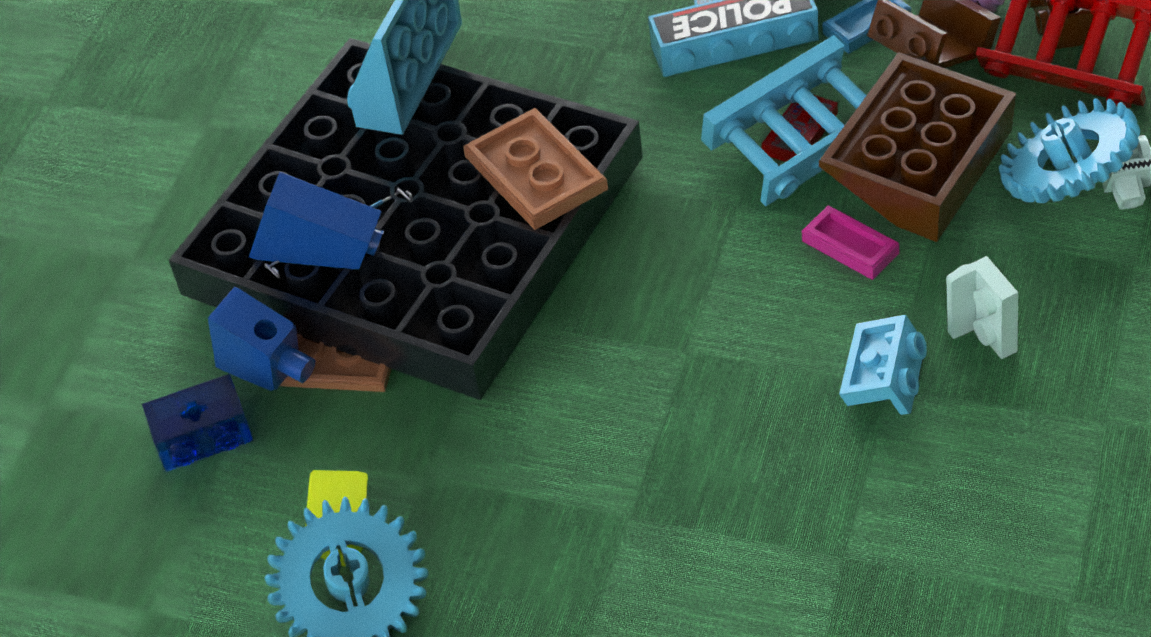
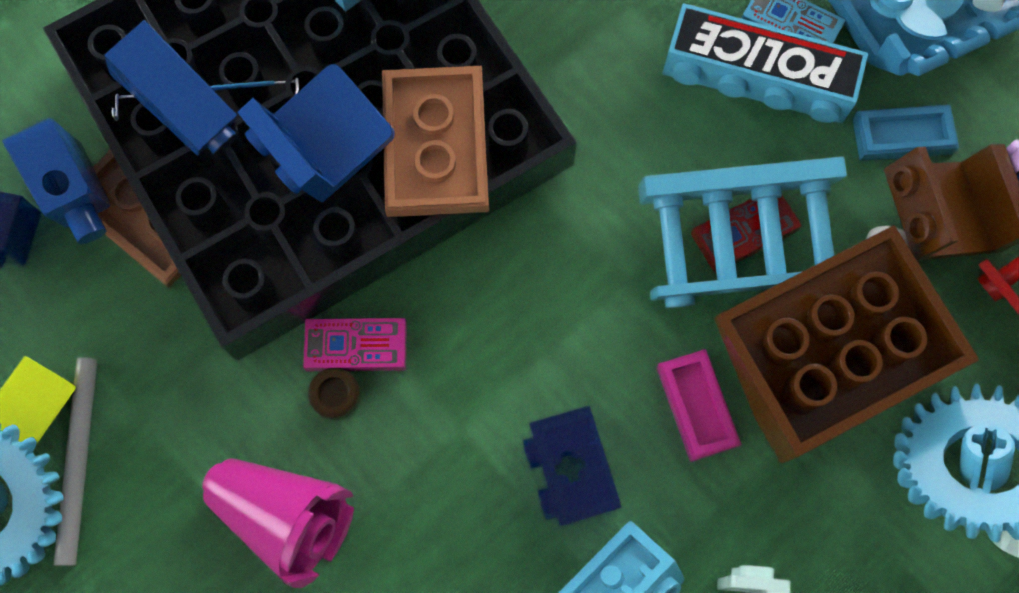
camera: 25 degrees right, 25 degrees up
none -> light grey bar [54,358,98,566]
none -> dark pink cone [202,458,354,588]
none -> blue bracket [237,64,395,203]
none -> dark pink tile [303,318,407,372]
none -> dark brown tile [308,368,361,421]
none -> clear blue brick [522,405,622,530]

